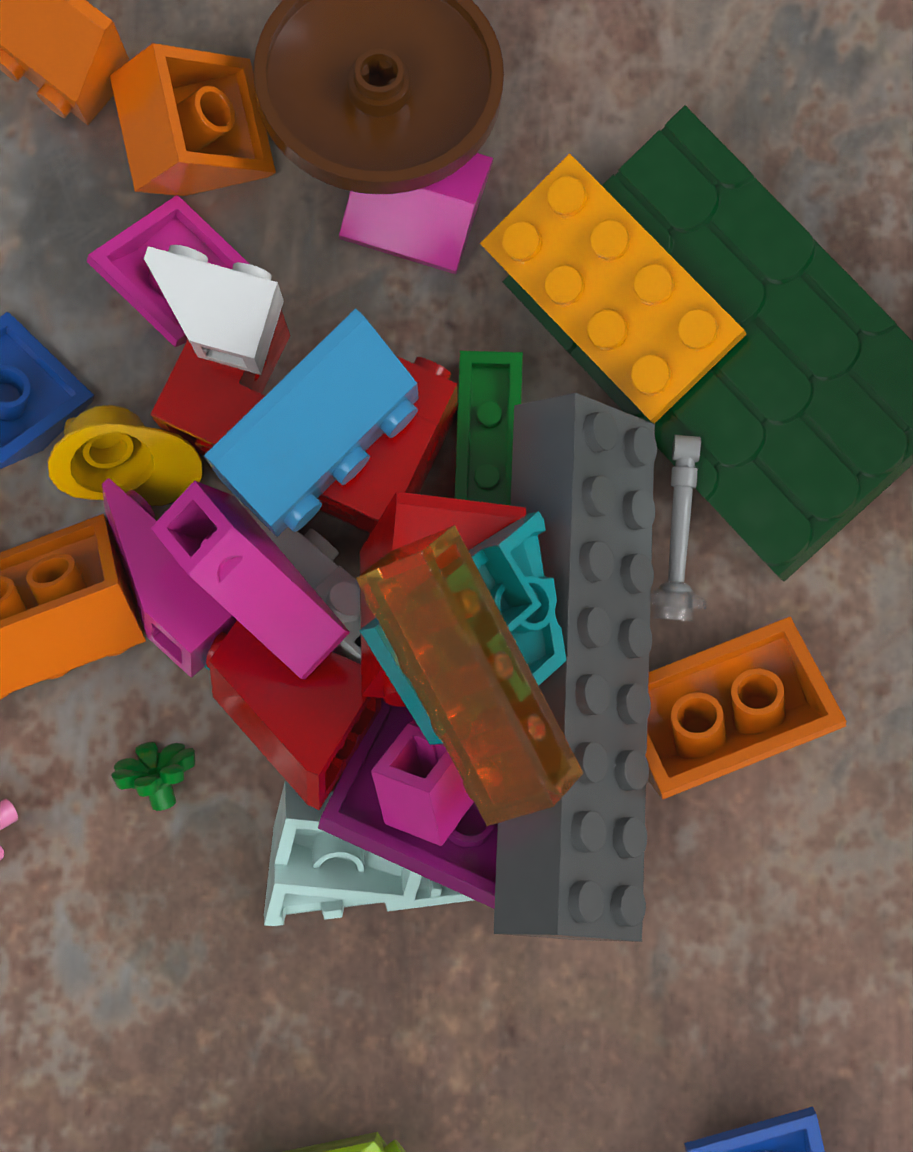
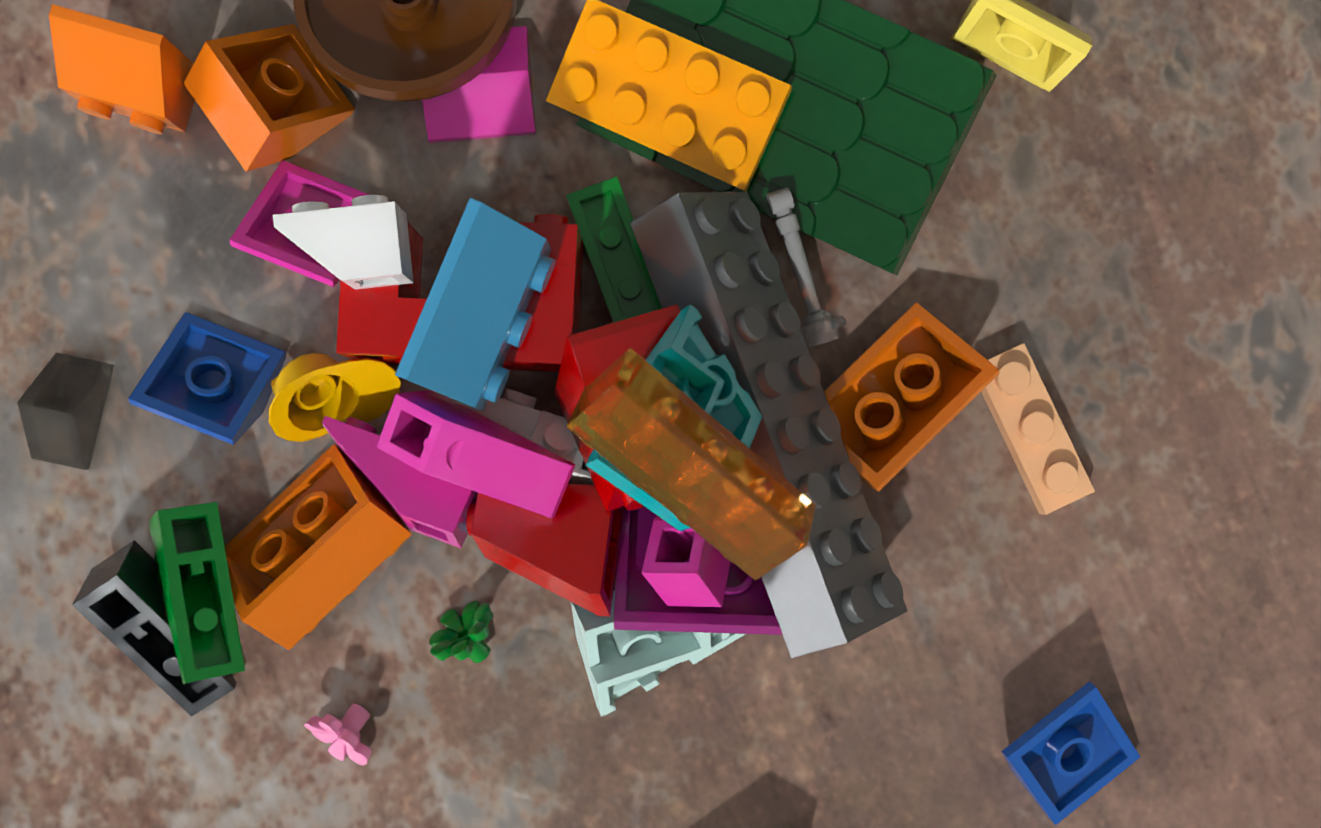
camera: 30 degrees left, 5 degrees up
none -> light nougat plate [981,343,1095,515]

